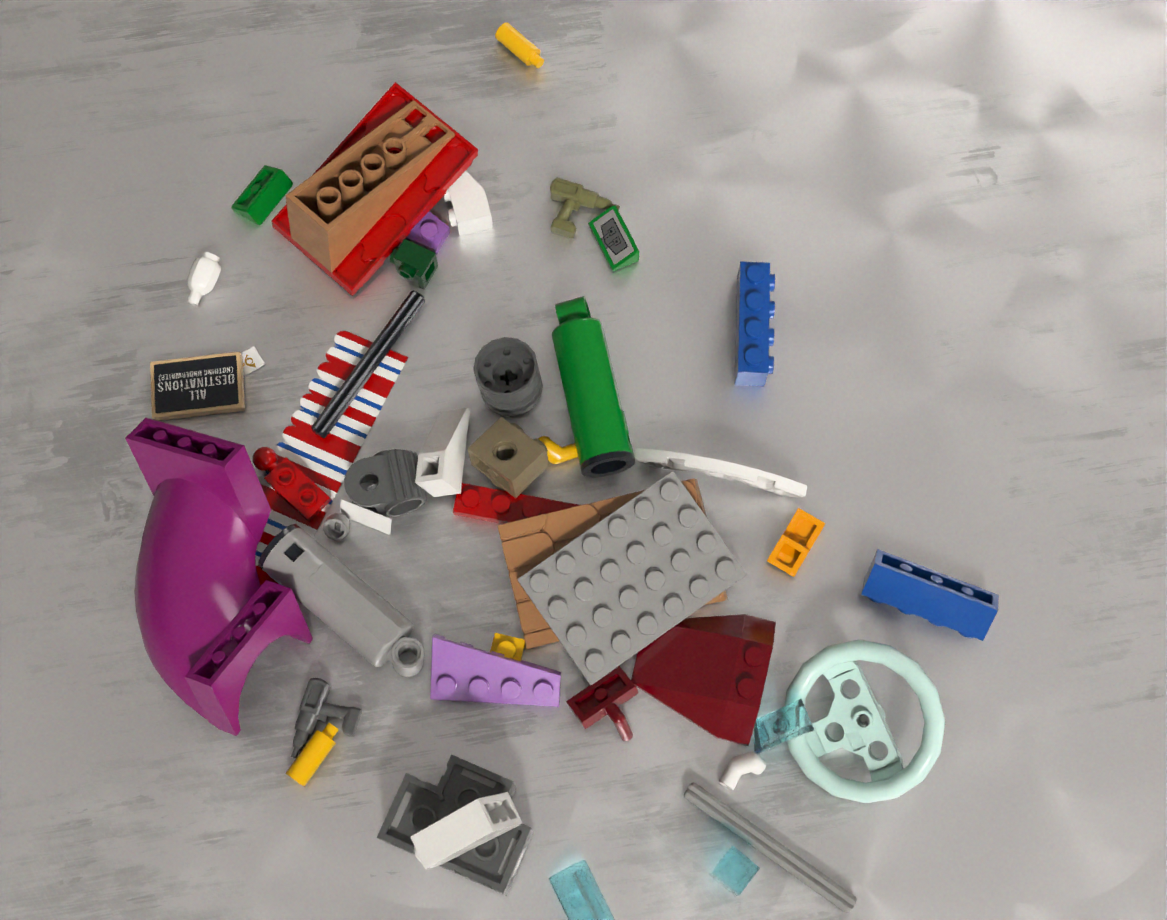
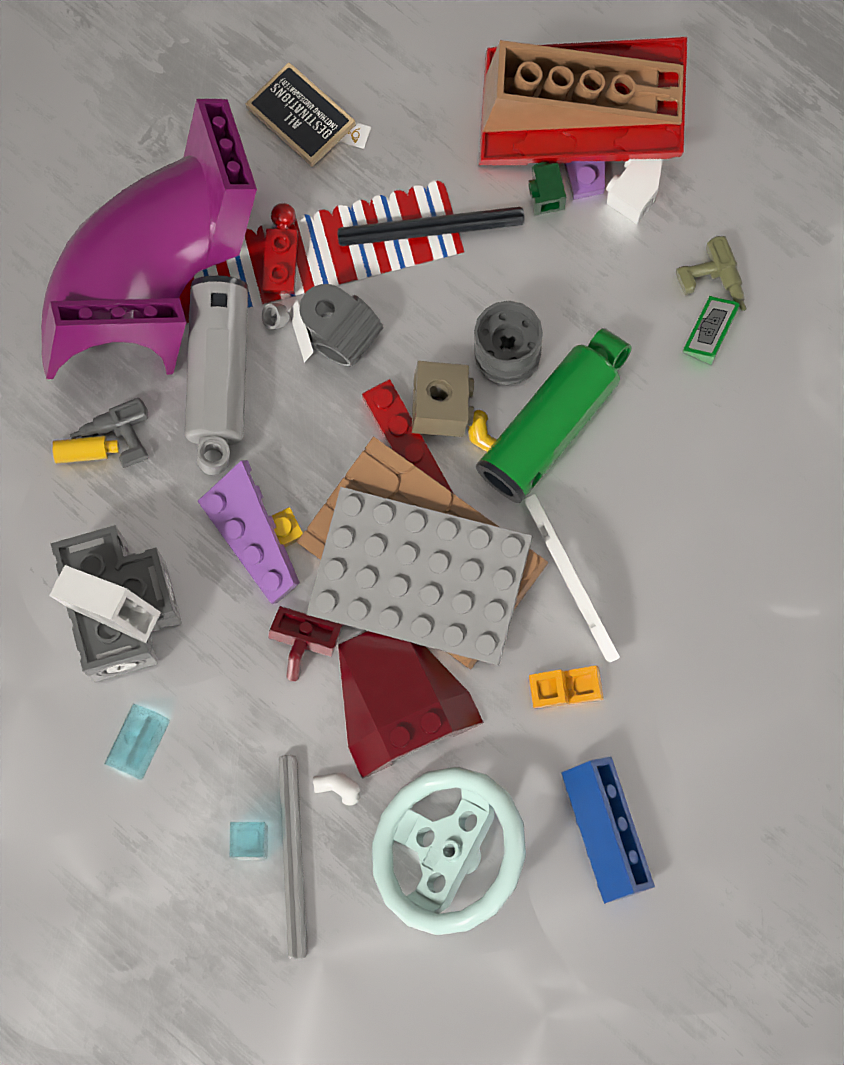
camera: 55 degrees right, 5 degrees up
white plant [187,252,221,306] -> none
green slope [231,165,293,225] -> none
white slope [415,408,470,497] -> none
yellow cylinder [495,22,544,68] -> none
blue brick [734,261,775,387] -> none
clear light blue slope [754,699,814,754] -> none

